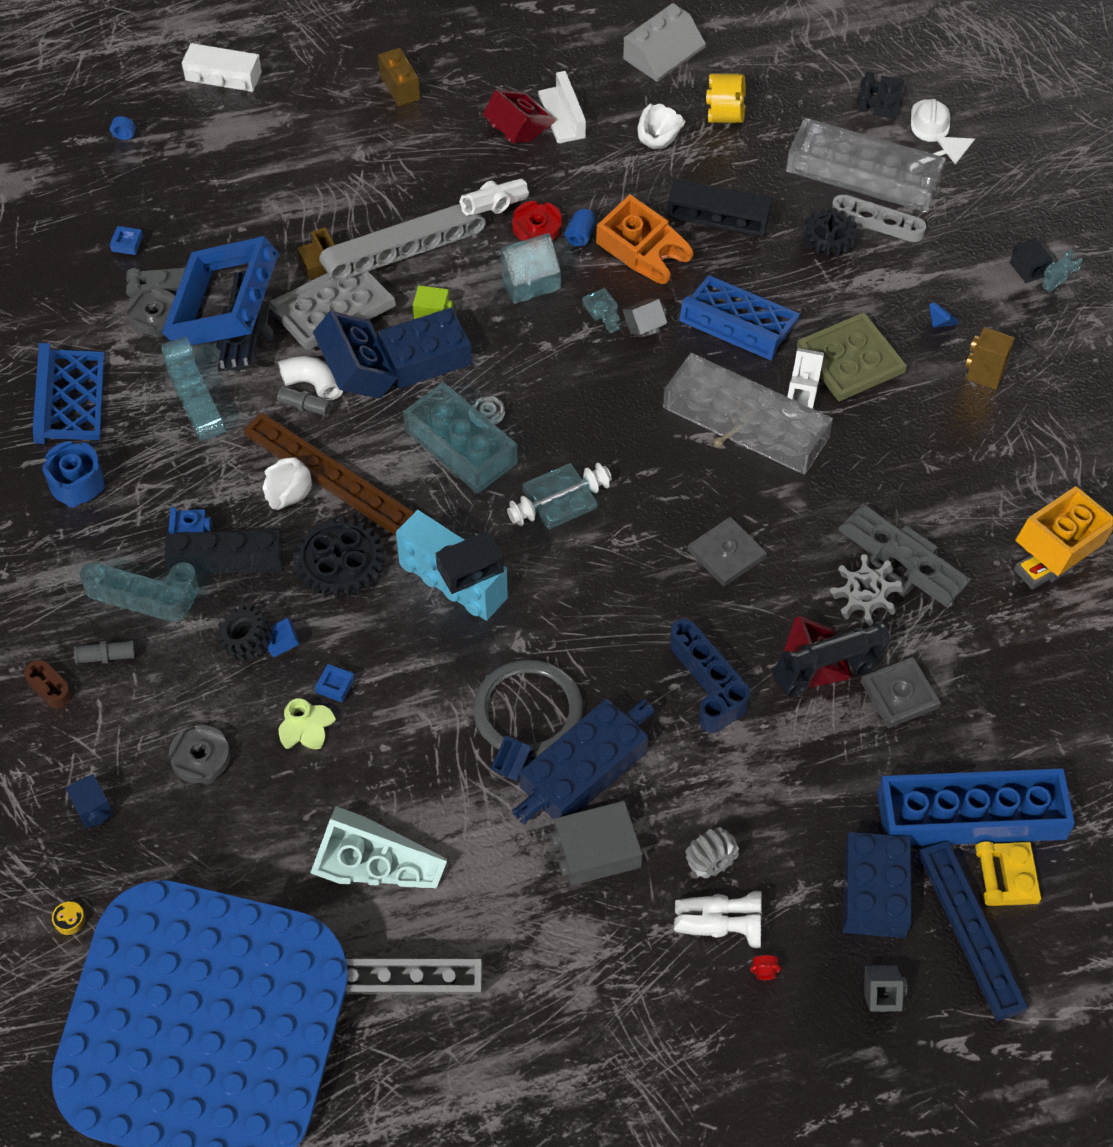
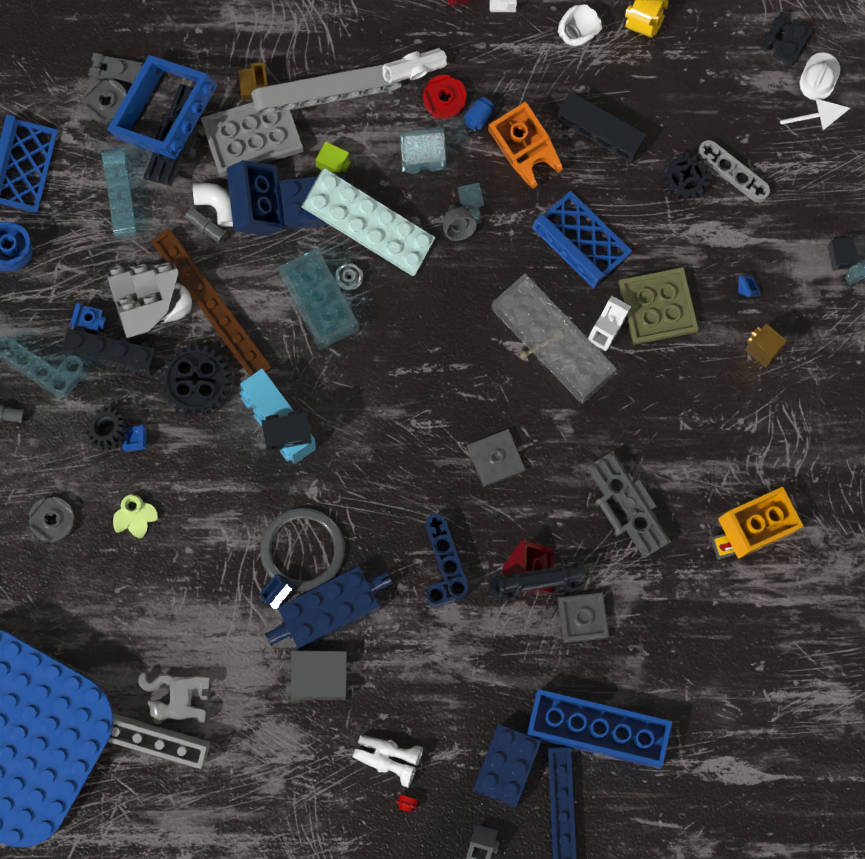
camera: 10 degrees right, 20 degrees up
blue plate [110,226,143,255] -> none
light aqua wedge [311,806,447,888] -> none
blue plate [315,664,355,702] -> none
clear light blue plate [507,463,612,530] -> none
brick [623,298,667,335] -> none
light grey gear [685,827,739,878] -> none
clear brick [786,118,946,213] -> none
light grey gear [830,554,904,626] -> none
yellow plate [975,842,1041,906] -> none
none -> light grey brick [106,263,178,338]
none -> light grey animal [138,672,210,725]
none -> light aqua plate [301,168,435,276]
none -> dark grey helmet [443,205,476,241]

